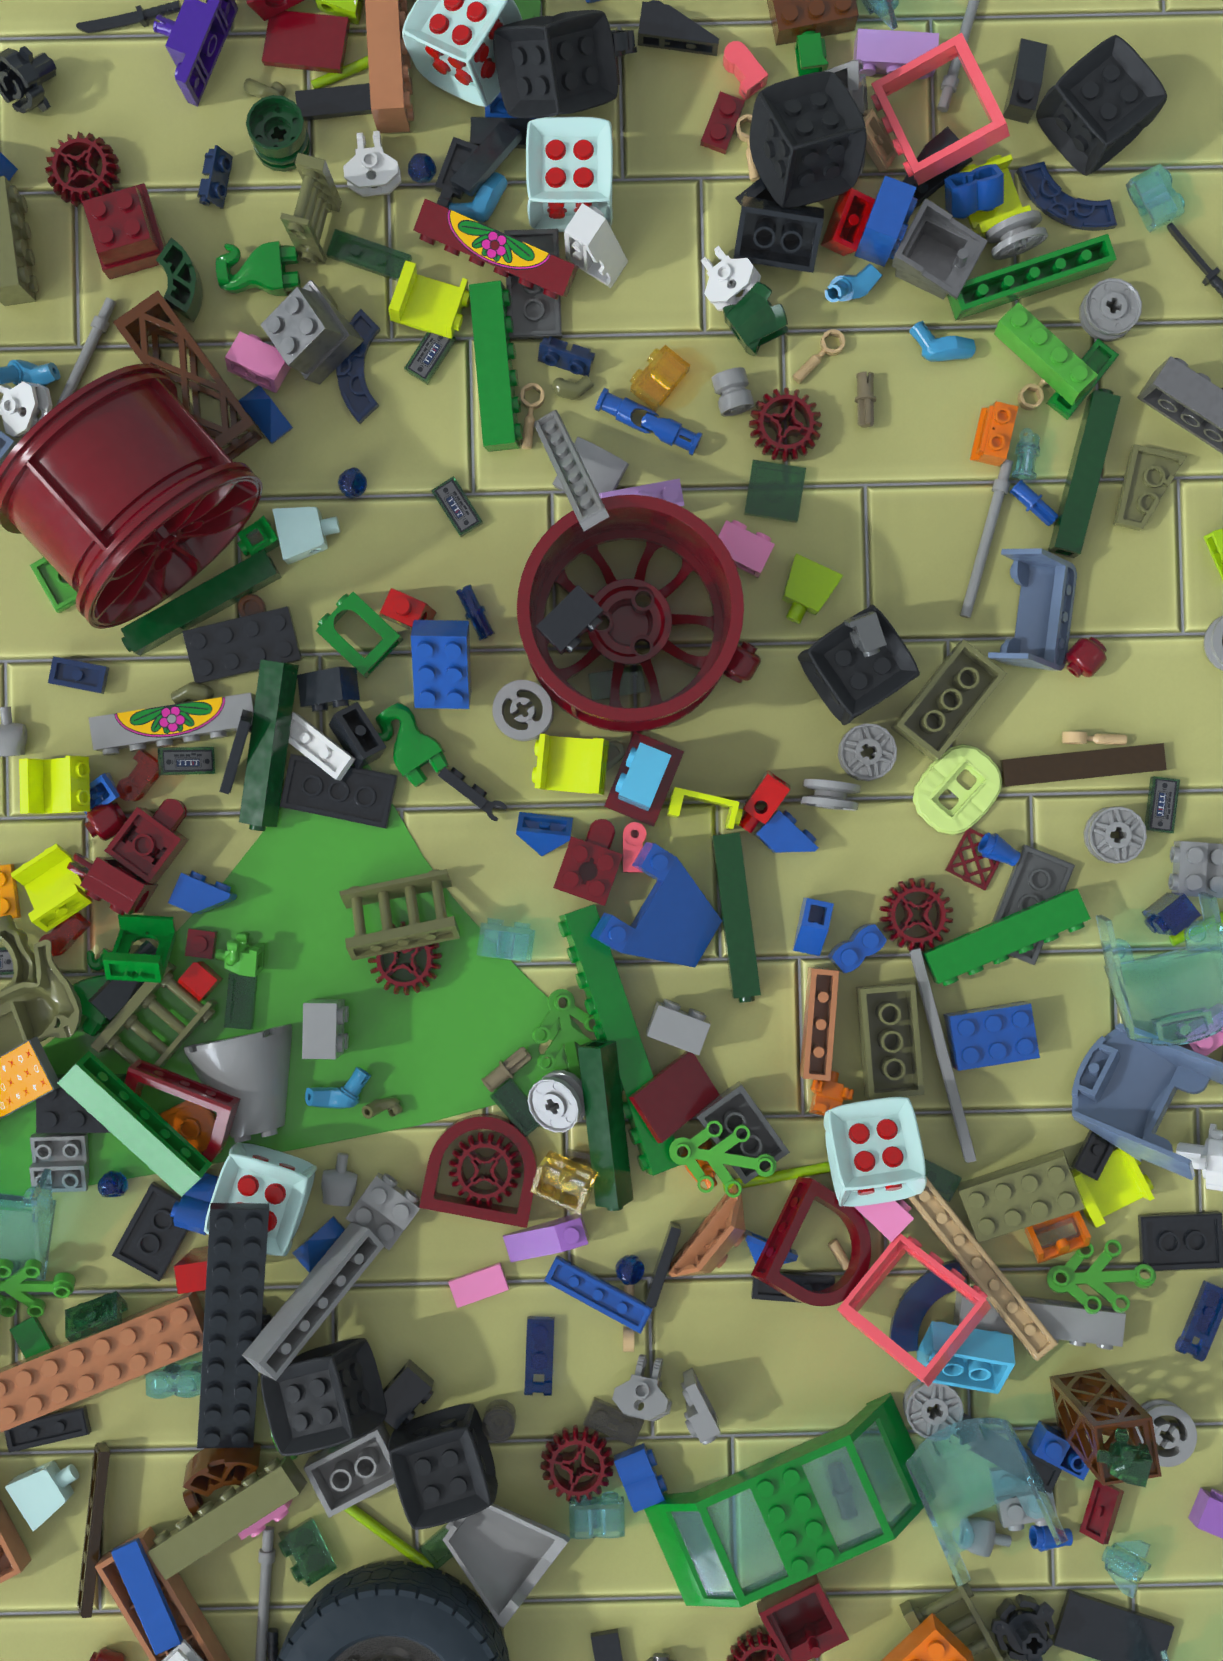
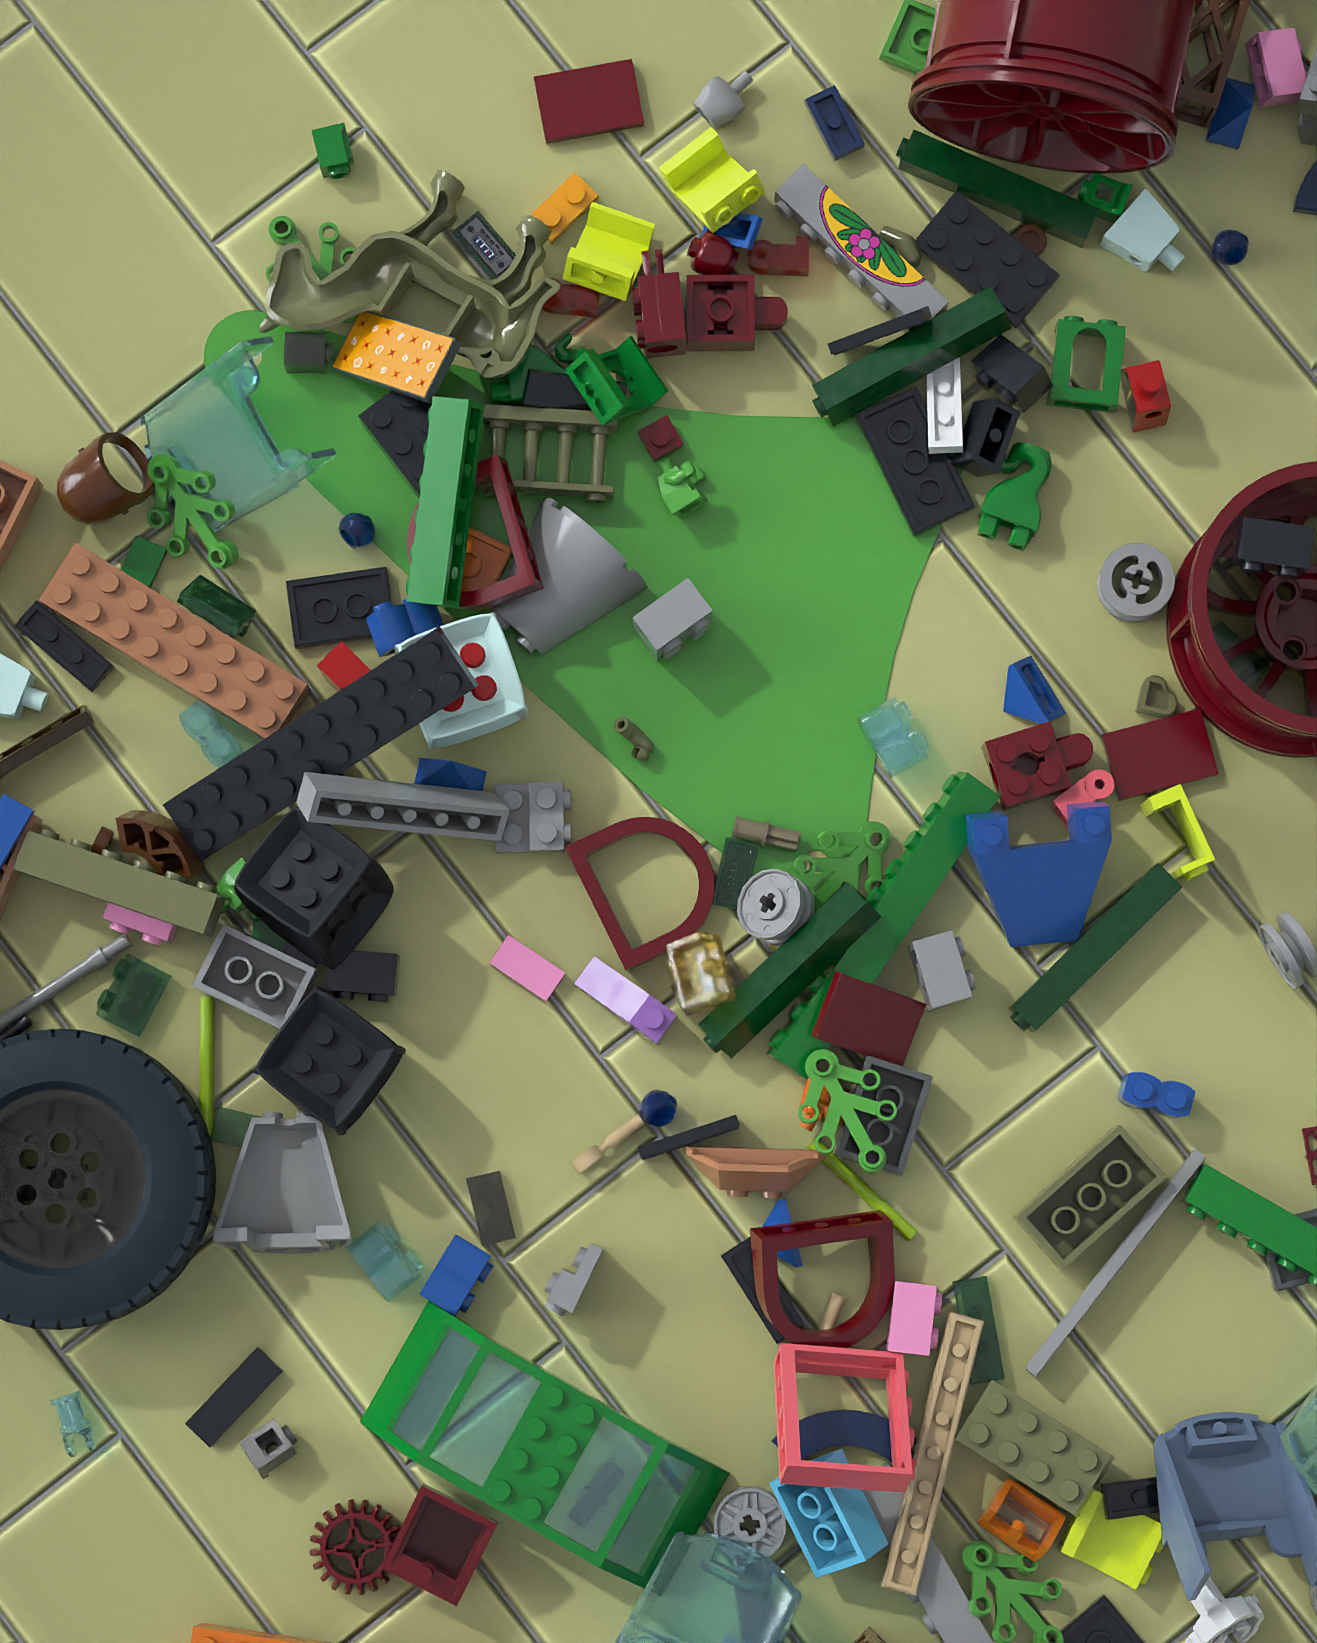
camera: 60 degrees right, 5 degrees down
light grey slope [29,1133,89,1193] -> none
tile [158,747,215,776] -> none
blue slope [168,871,237,914] -> none
red piece [178,961,223,1002] -> none
clear green tile [224,973,258,1030] -> none
dark azure arm [305,1067,371,1109] -> none
light grey piece [321,1153,358,1206] -> none
olive fence [340,869,460,961] -> none
dark red gear [368,921,442,995] -> none
blue brick [411,620,472,709] -> none
tile [431,476,483,538] -> none
black plate [438,767,507,821] -> none
dark red gear [448,1131,522,1206] -> none
clear blue pin [456,585,495,641] -> none
clear smoke piece [482,1399,517,1442] -> none
clear blue plate [524,1316,555,1396] -> none
neon yellow panel [532,734,609,795] -> none
dark red gear [540,1425,614,1503] -> none
blue tile [544,1255,653,1334] -> none
light grey hinge [612,1354,672,1422] -> none
medium azure brick [615,742,671,811] -> none
red torso [739,770,791,833] -> none
blue slope [754,810,819,853] -> none
blue slope [793,897,834,956] -> none
nougat brick [800,967,839,1081] -> none
orange piece [809,1071,854,1116] -> none
light aqua piece [823,1097,927,1207] -> none
dark red gear [879,878,953,951] -> none
blue brick [944,1001,1040,1071] -> none

